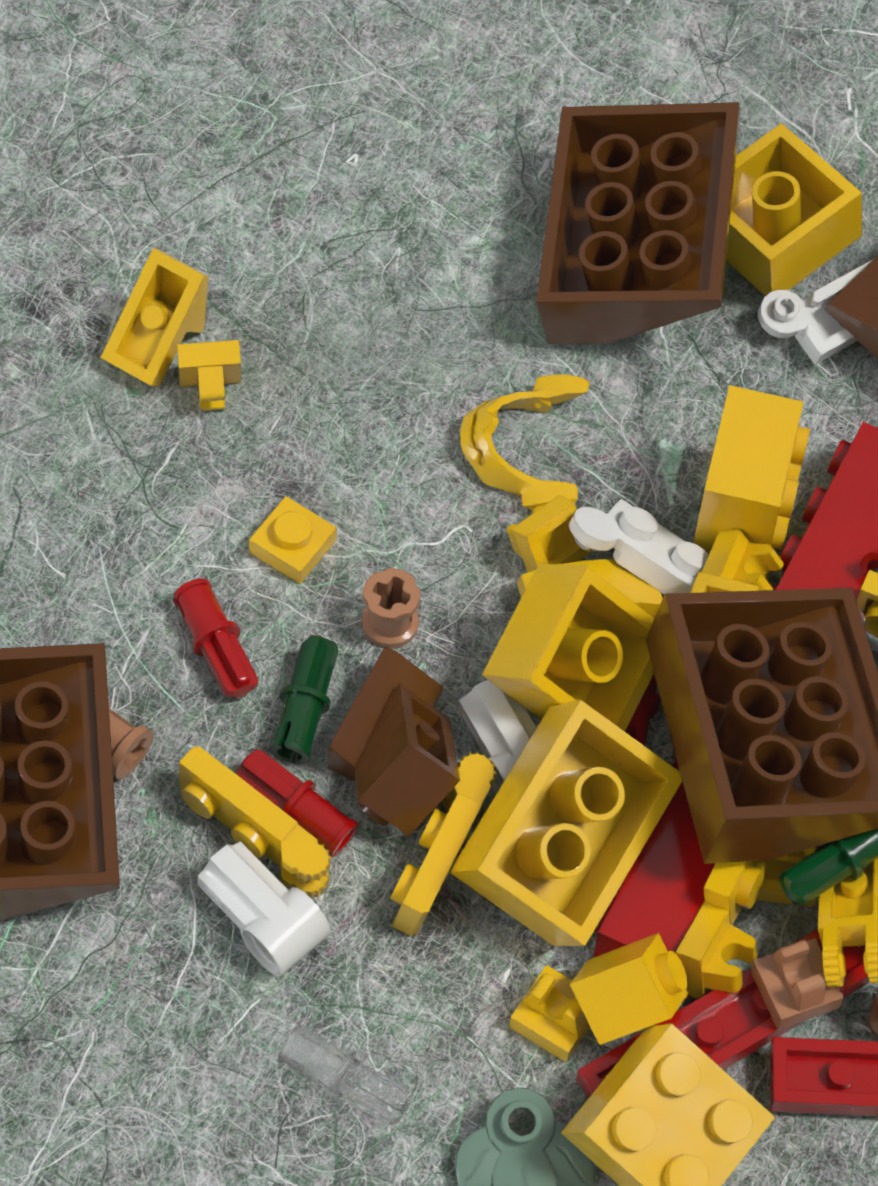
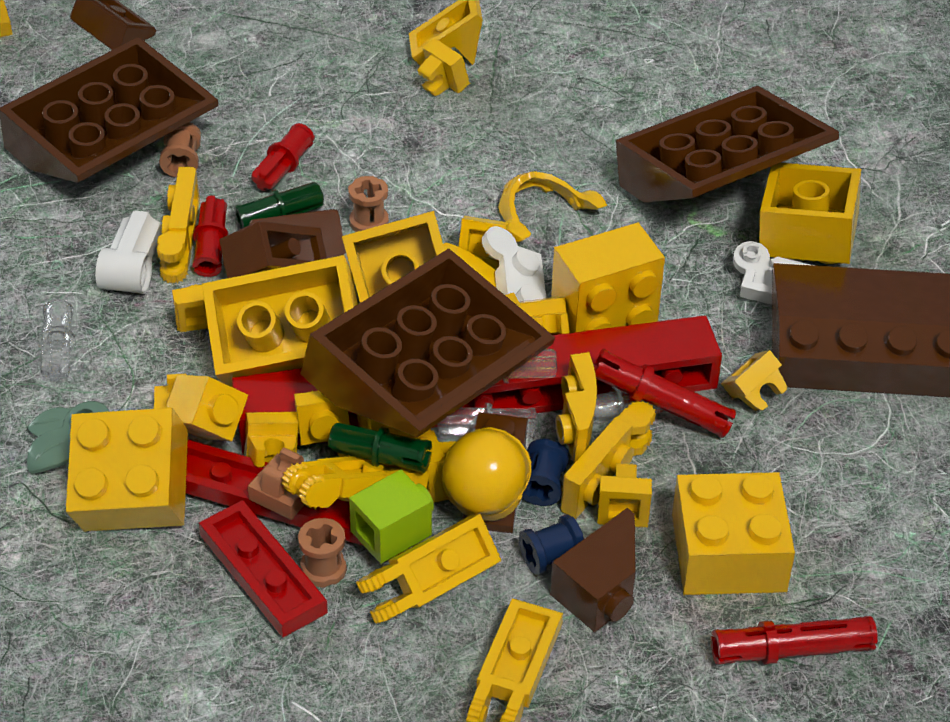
camera: 55 degrees right, 15 degrees down
yellow plate [249,496,337,584] -> none

